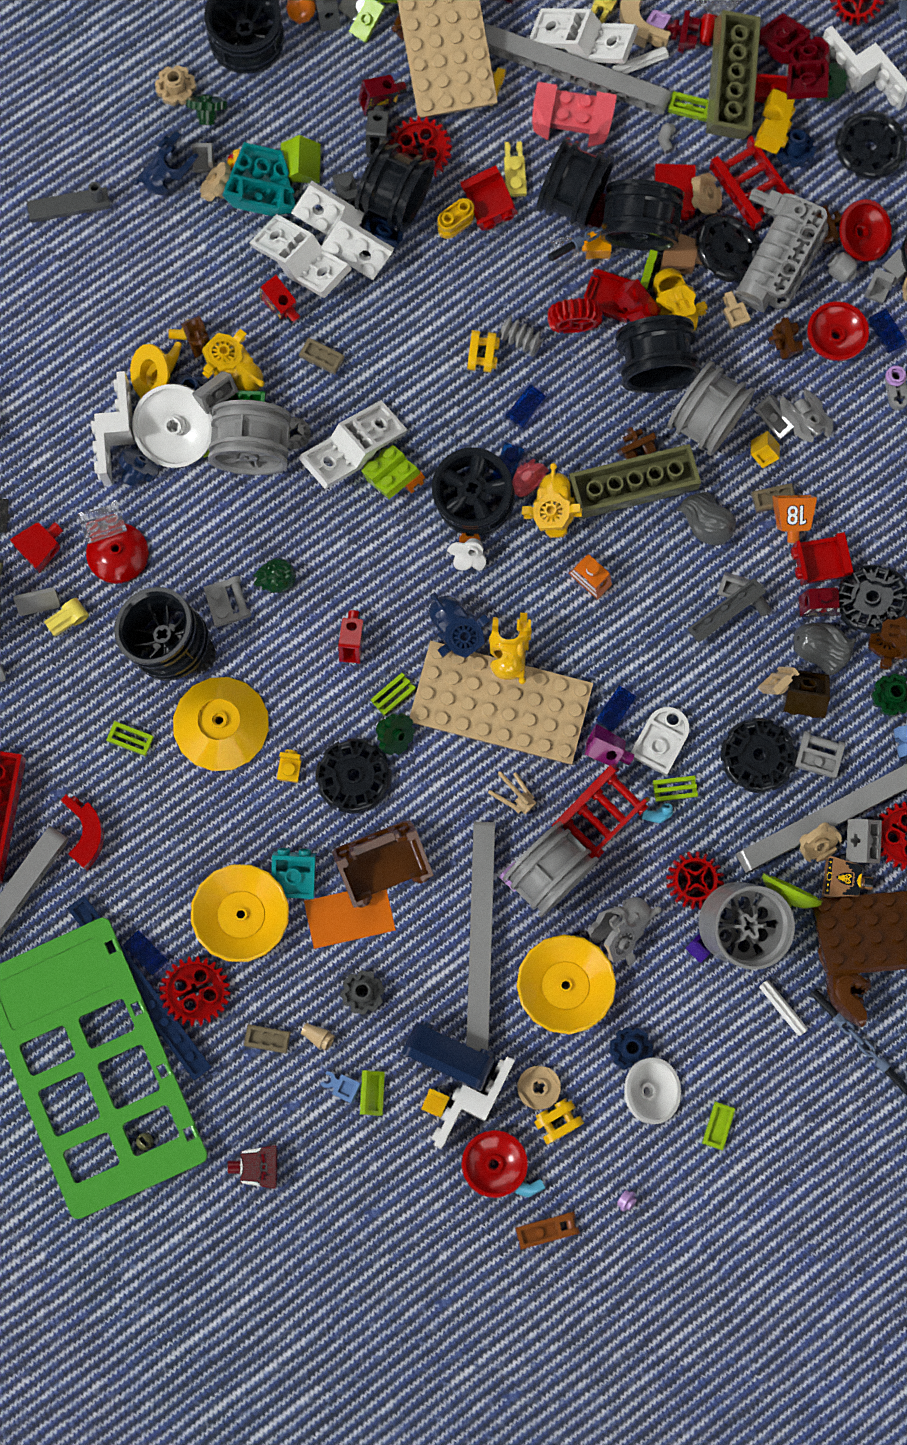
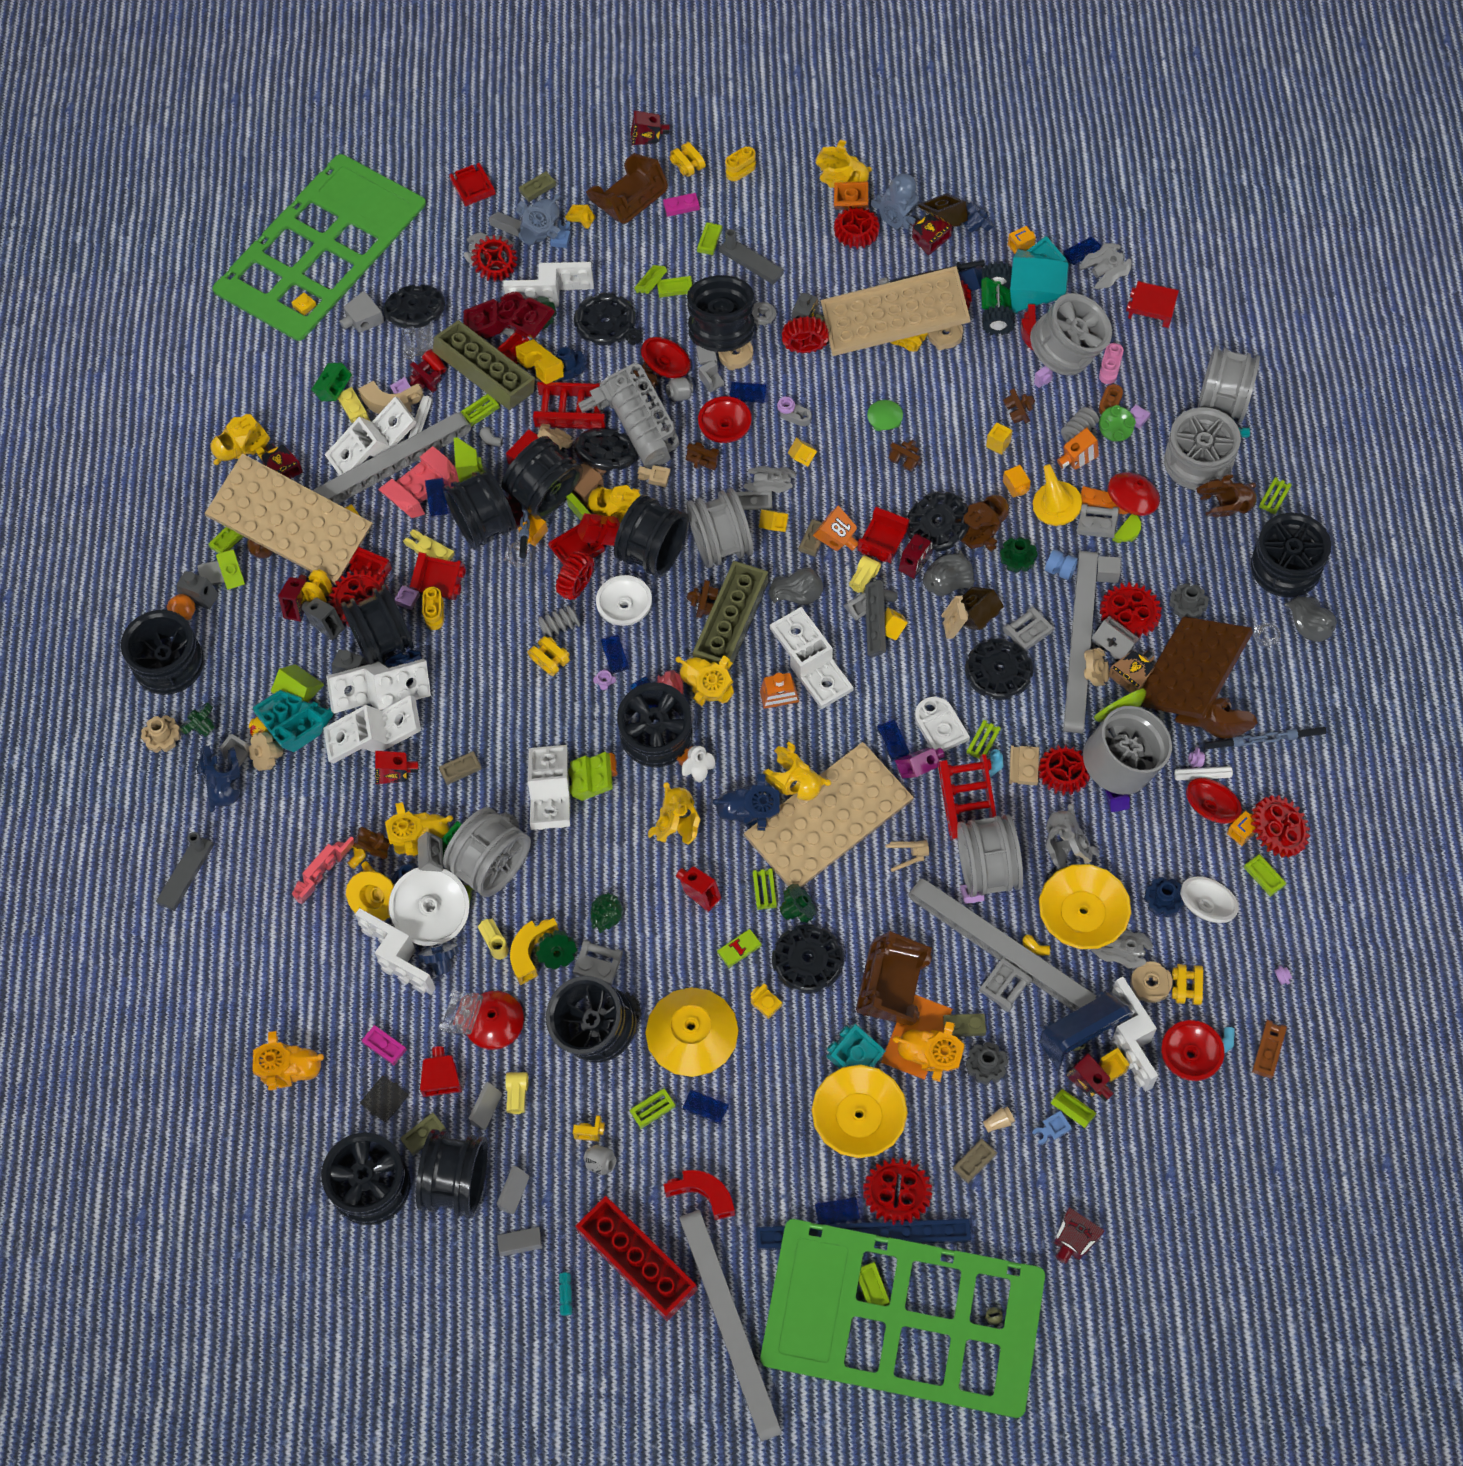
camera: 50 degrees left, 15 degrees down
none -> coral piece [292,837,354,904]
none -> yellow brick [302,569,332,603]
none -> red hinge [349,547,392,581]
none -> dark pink plate [361,1025,407,1066]
none -> lavender plate [394,585,420,610]
none -> clear blue plate [425,478,448,517]
none -> lime slope [454,437,482,483]
none -> light yellow piece [477,918,509,960]
none -> yellow arch [510,918,559,985]
none -> dark green plant [535,930,577,969]
none -> yellow bracket [573,1115,605,1142]
none -> light grey head [584,1145,616,1175]
none -> lavender plate [593,670,616,690]
none -> white dish [596,575,652,626]
none -> black plate [625,328,642,345]
none -> yellow helmet [648,782,700,845]
none -> clear blue plate [682,1089,729,1125]
none -> lime tile [717,929,761,968]
none -> white bracket [770,607,853,709]
none -> yellow panel [788,437,817,467]
none -> light yellow piece [849,555,881,593]
none -> lime tile [858,1262,890,1306]
none -> yellow panel [884,607,908,640]
none -> light orange helmet [893,1021,965,1082]
none -> olive plate [943,1014,986,1037]
none -> light grey plate [979,958,1032,1012]
none -> tan plate [1009,745,1039,785]
none -> yellow arm [1022,935,1050,955]
none -> dark red torso [1065,1054,1114,1102]
none -> light grey piece [1091,930,1153,969]
none -> red dish [1186,778,1242,824]
none -> lavender plate [1188,747,1205,768]
none -> light orange brick [1227,811,1256,846]
none -> red gear [1250,795,1310,858]

